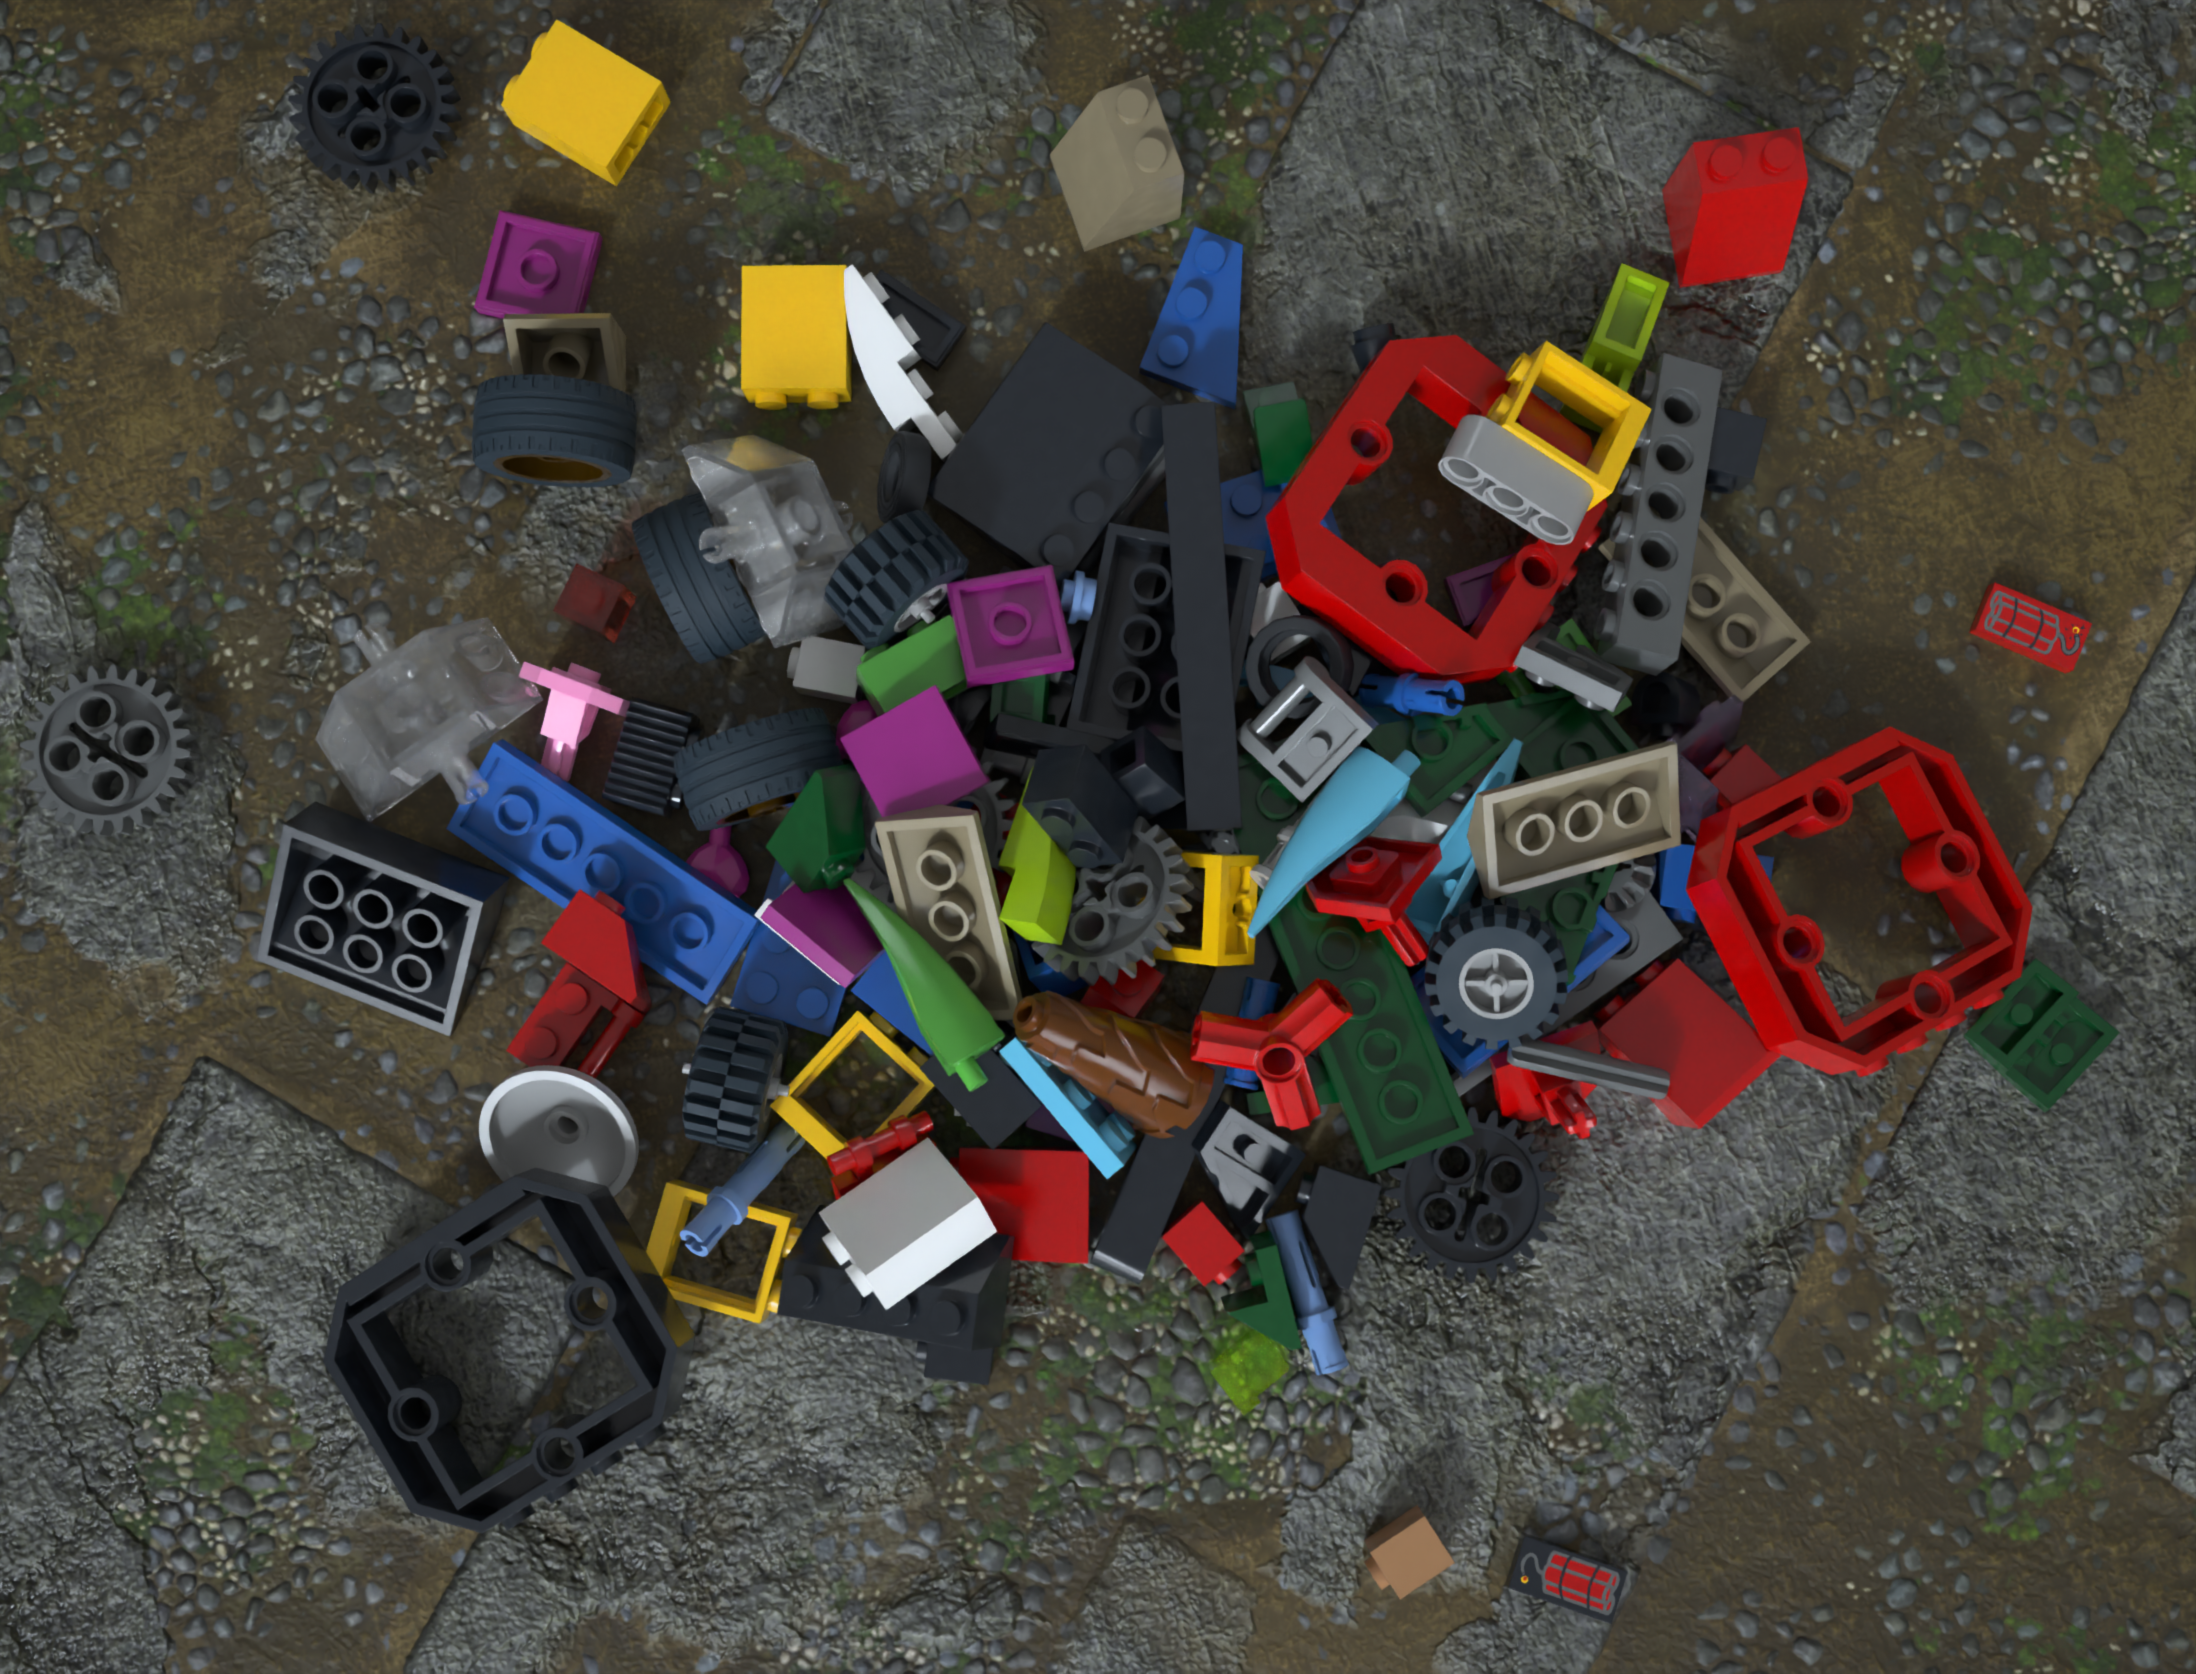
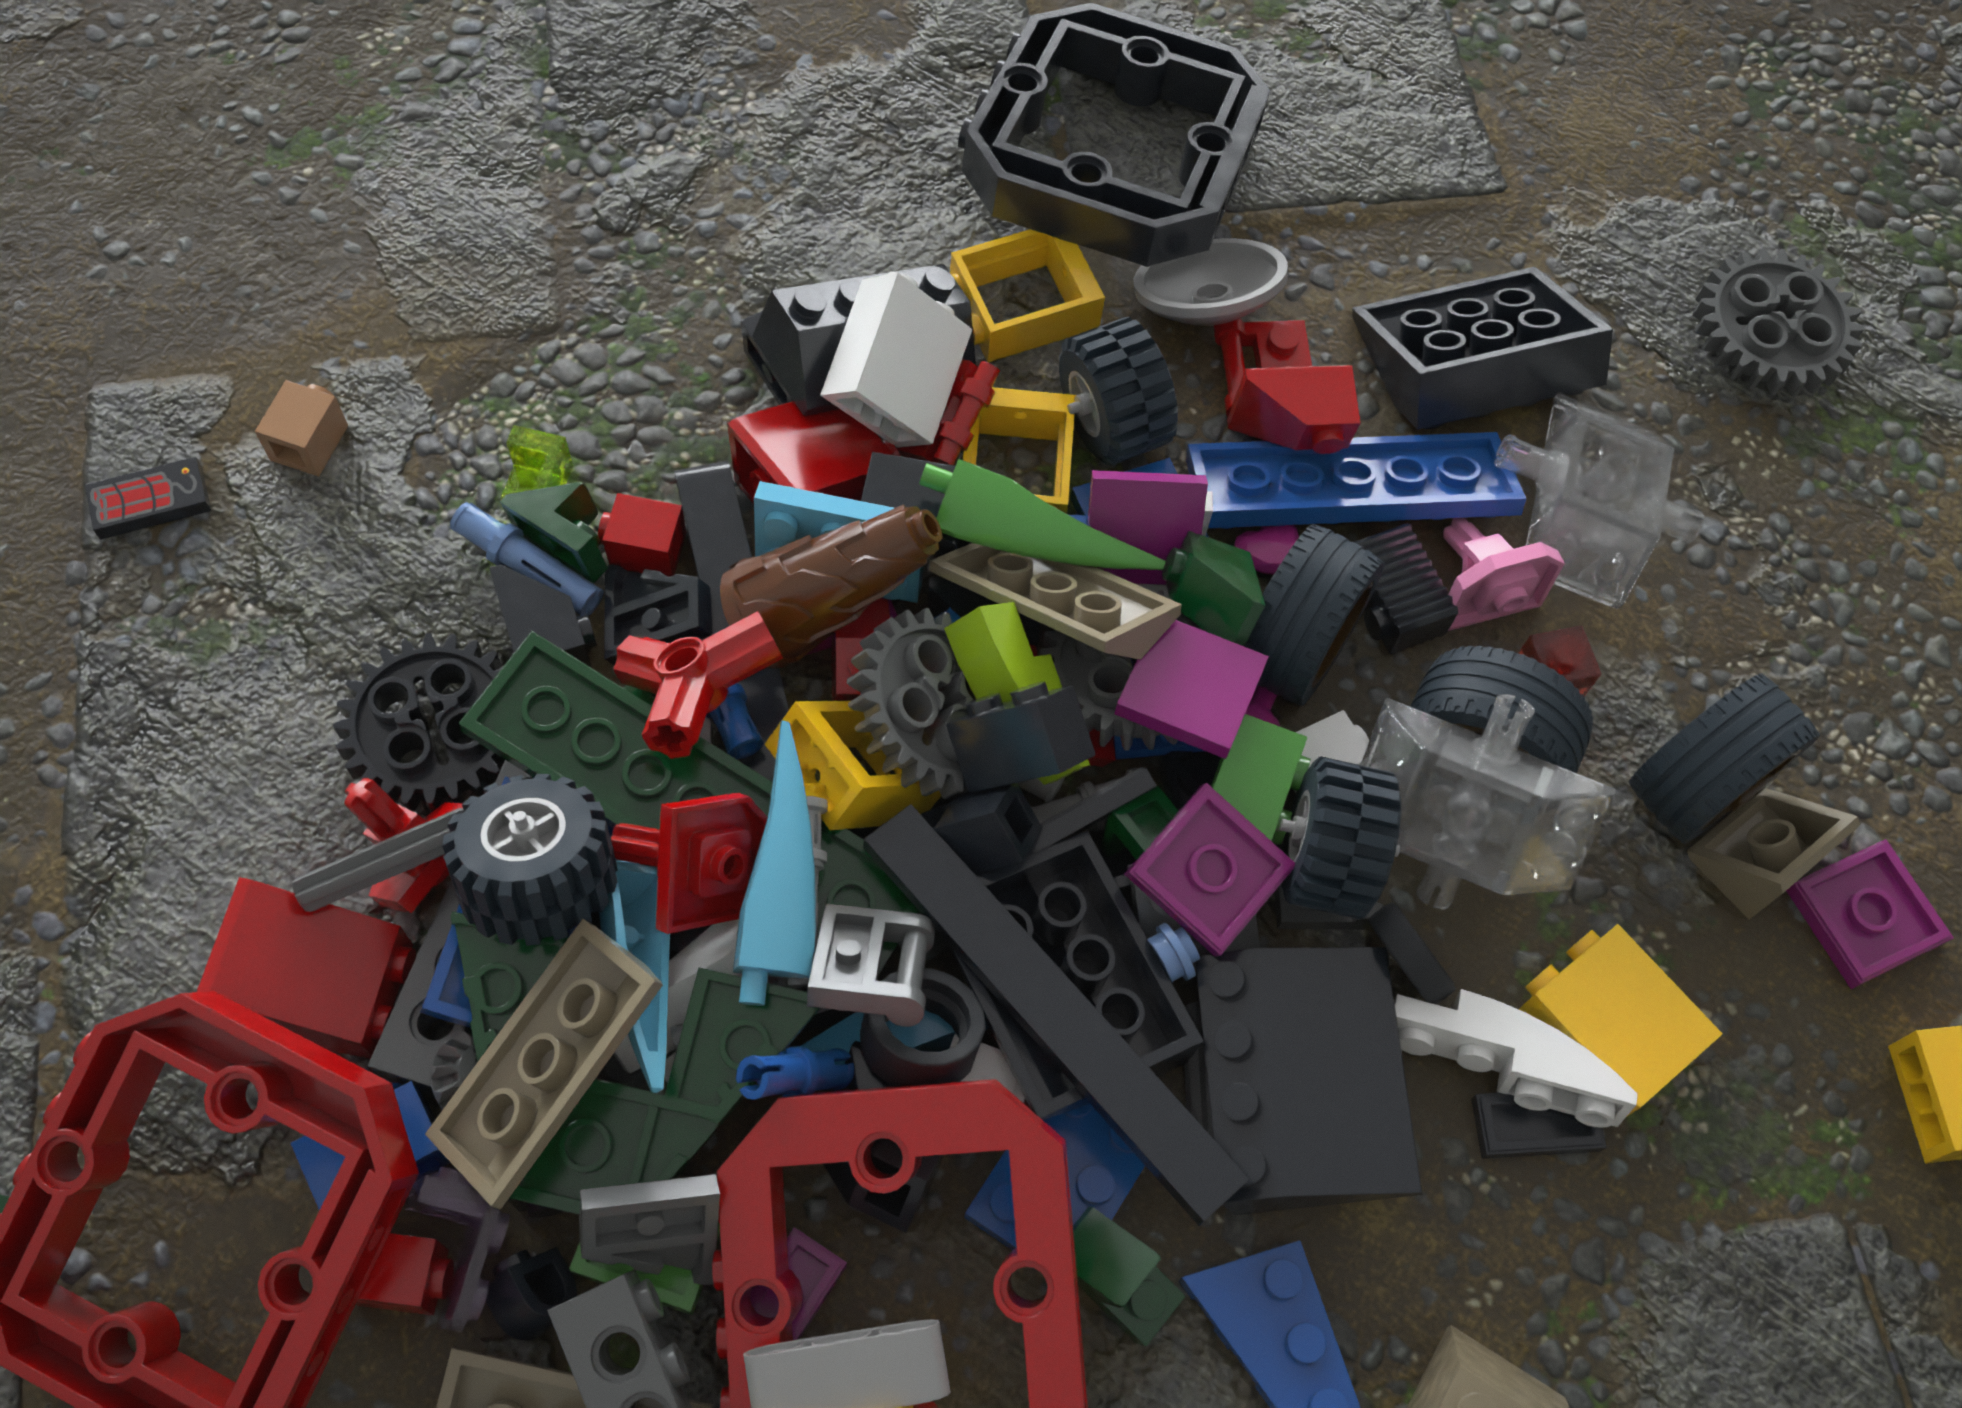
camera: 135 degrees right, 20 degrees down
medium blue pin [680,1120,805,1257] -> none

